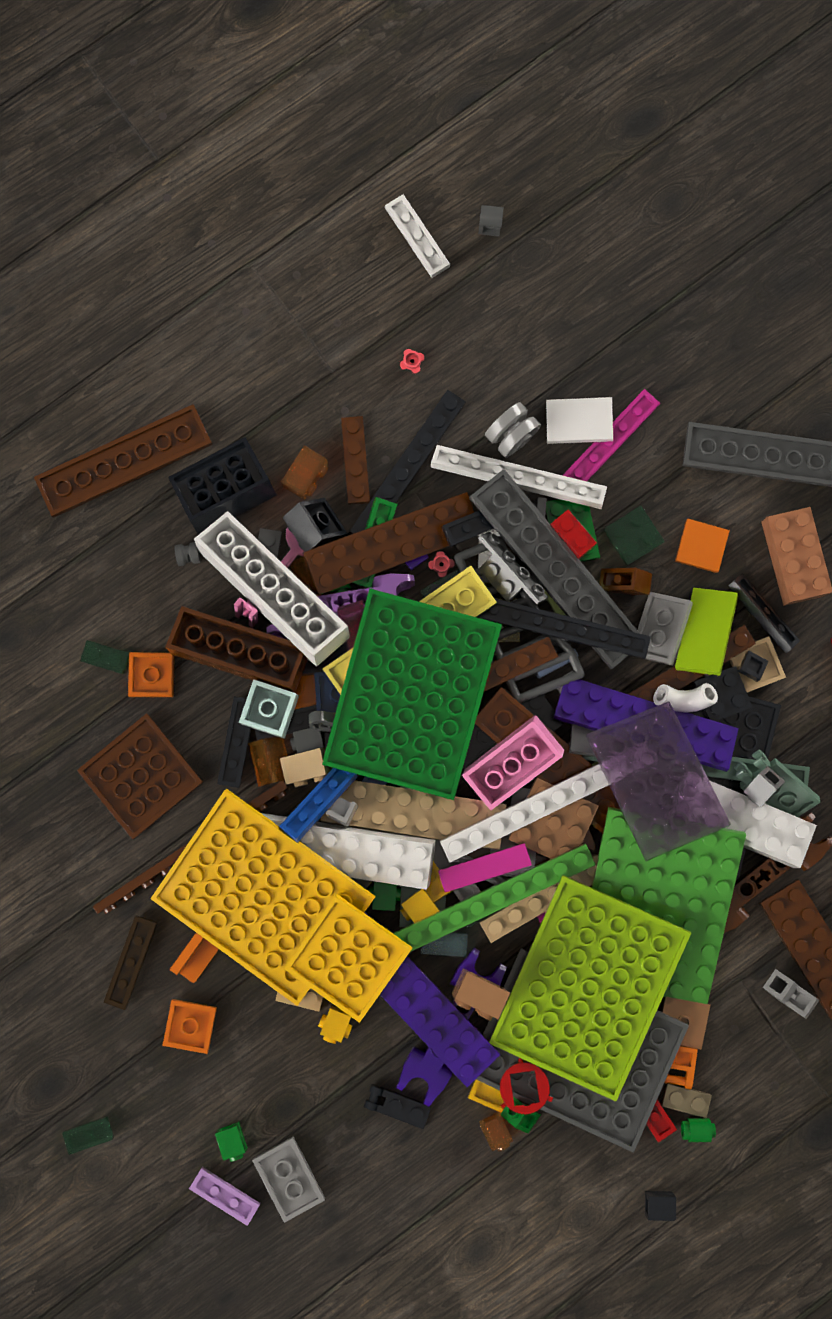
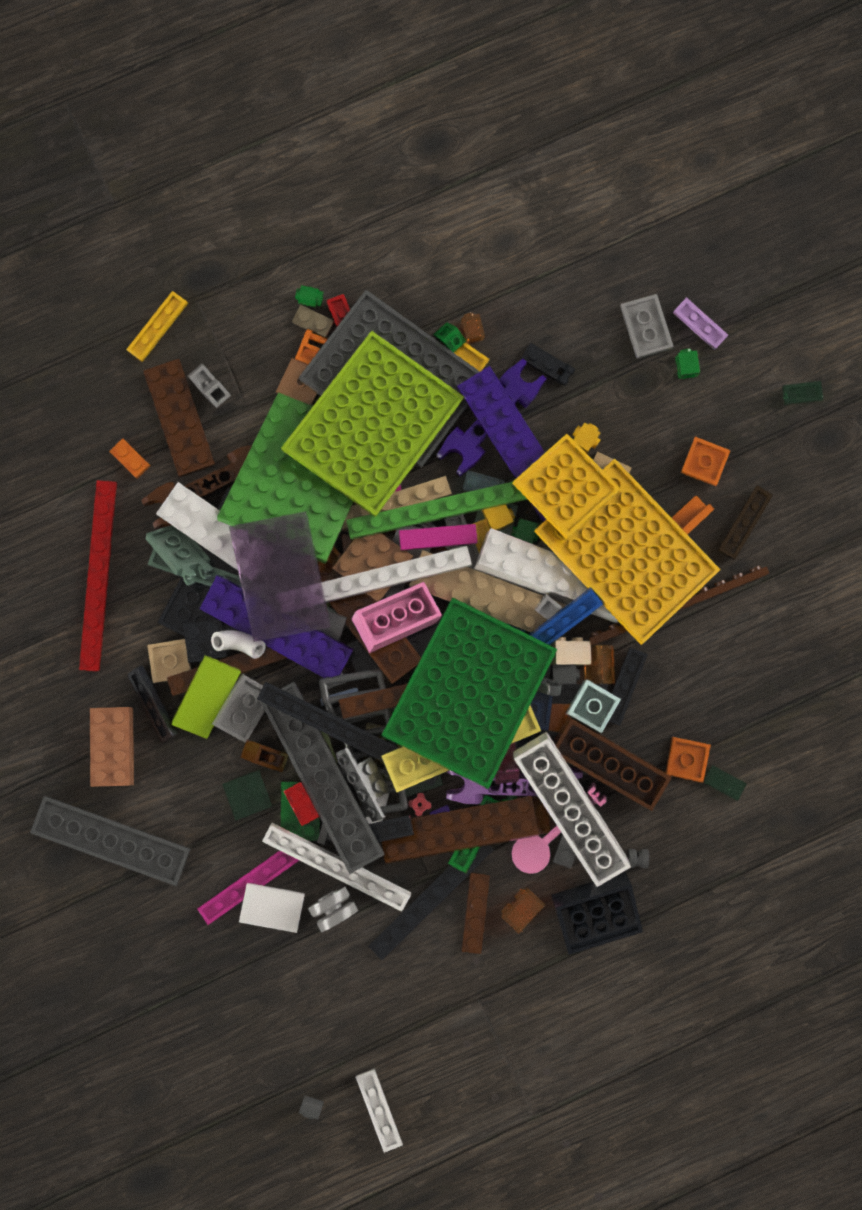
camera: 170 degrees left, 0 degrees up
reddish brown plate [34,404,213,518] -> none
reddish brown plate [77,713,203,840] -> none
black slope [283,498,348,552] -> none
coral plate [400,349,424,373] -> none
medium nougat brick [452,968,510,1021] -> none
red piece [500,1058,553,1115] -> none
black panel [645,1191,676,1221] -> none
orange tile [675,519,730,573] -> none
black plate [738,650,769,682] -> none
brick [743,766,785,807] -> none

